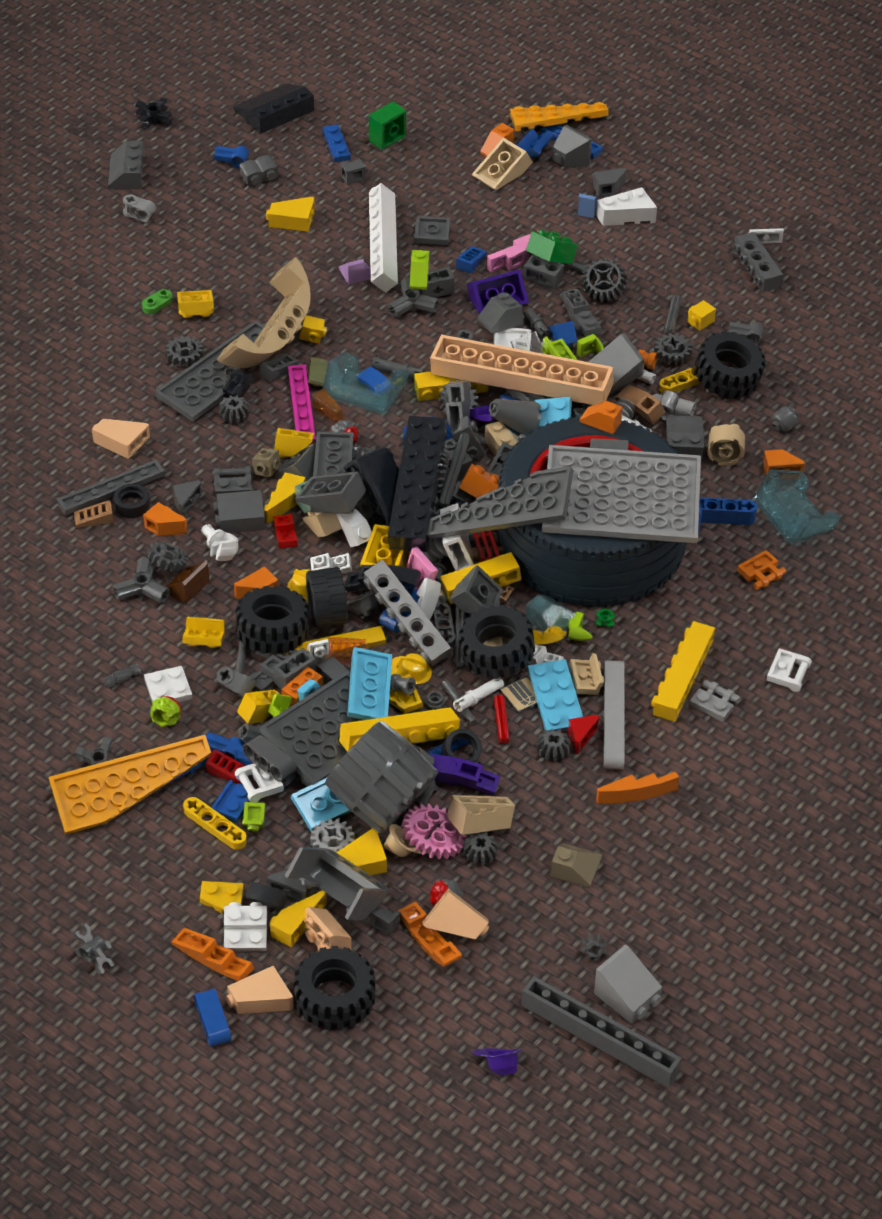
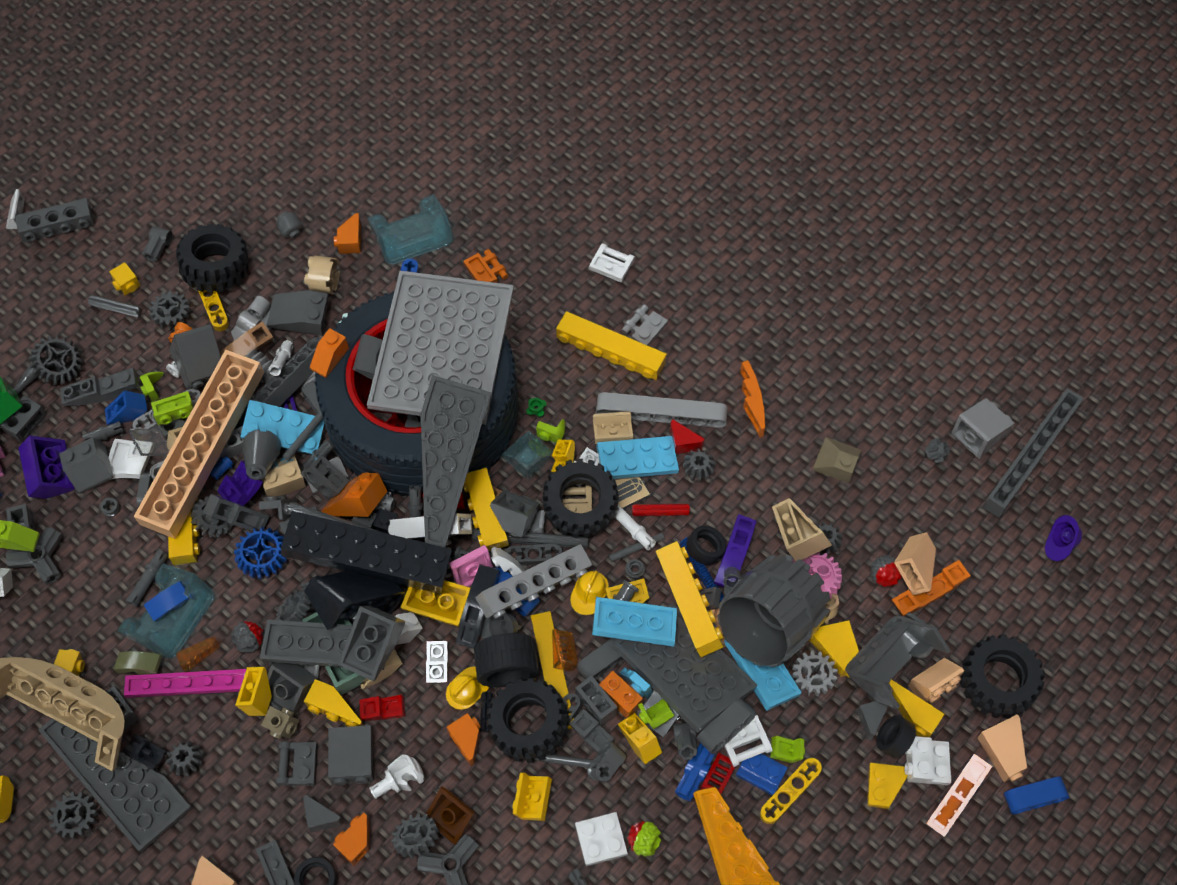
camera: 85 degrees left, 15 degrees up
white slope [307,639,329,664] -> none

